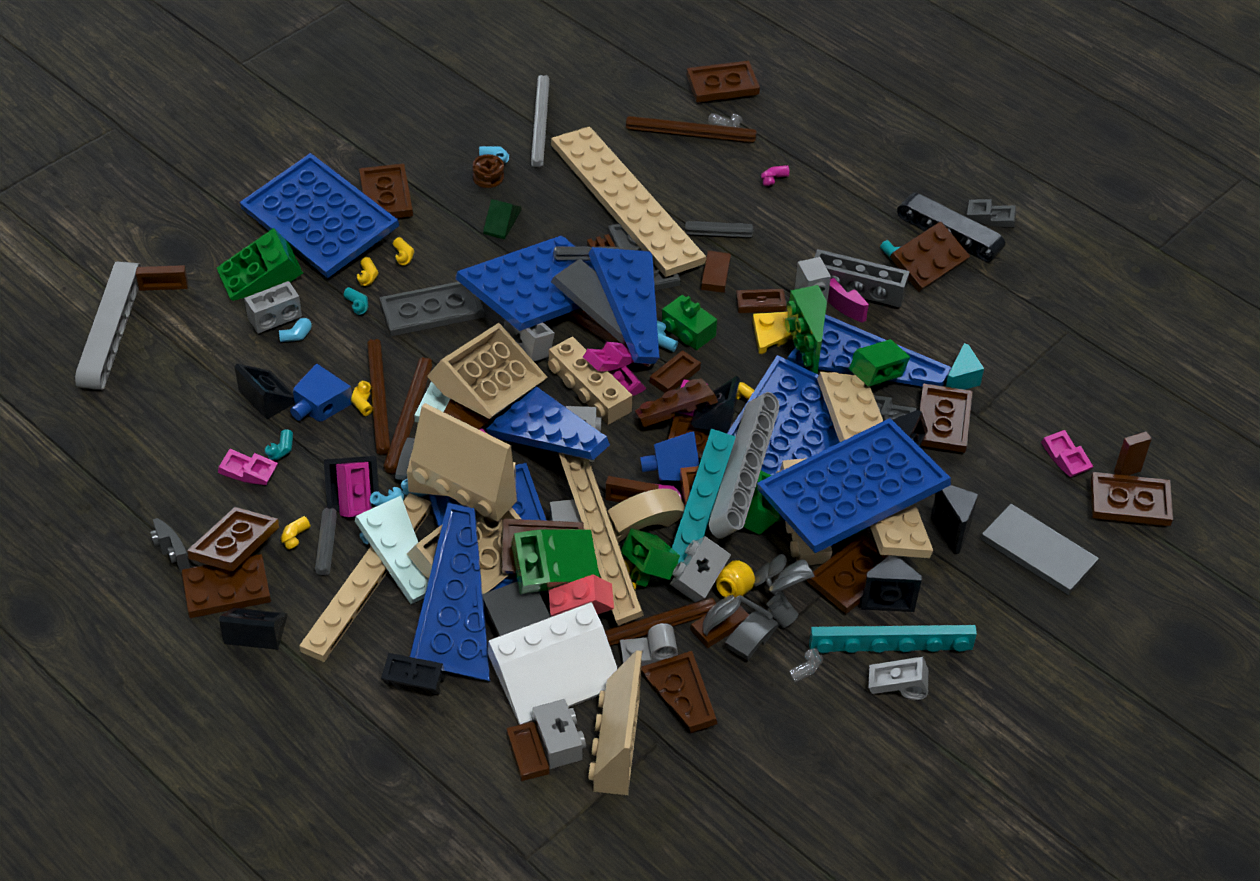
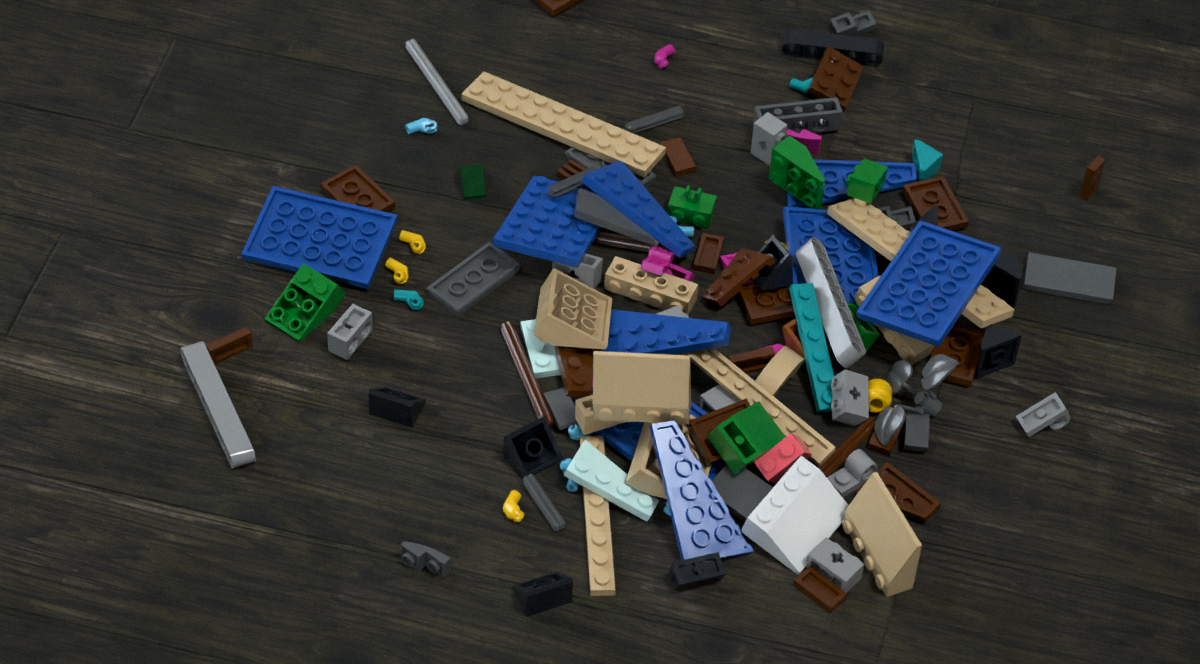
camera: 30 degrees left, 0 degrees up
reddish brown plate [182,554,271,618] -> none
reddish brown plate [187,507,279,572] -> none
dark pink slope [218,449,278,485] -> none
teal arm [265,429,293,460] -> none
medium azure arm [279,318,312,342] -> none
blue torso [290,364,352,422] -> none
dark pink slope [336,462,372,517] -> none
yellow arm [351,381,373,416] -> none
reddish brown axle [367,339,390,455] -> none
medium azure arm [370,487,404,506] -> none
reddish brown wheel [473,154,504,188] -> none
green brick [621,528,680,587] -> none
reddish brown axle [626,116,756,143] -> none
blue torso [640,432,699,481] -> none
clear arm [708,113,742,128] -> none
reddish brown tile [736,289,786,313] -> none
yellow wing [752,312,793,354] -> none
clear arm [789,648,823,682] -> none
teal plate [809,625,977,653] -> none
dark pink slope [1041,430,1093,477] -> none
reddish brown plate [1091,472,1173,526] -> none

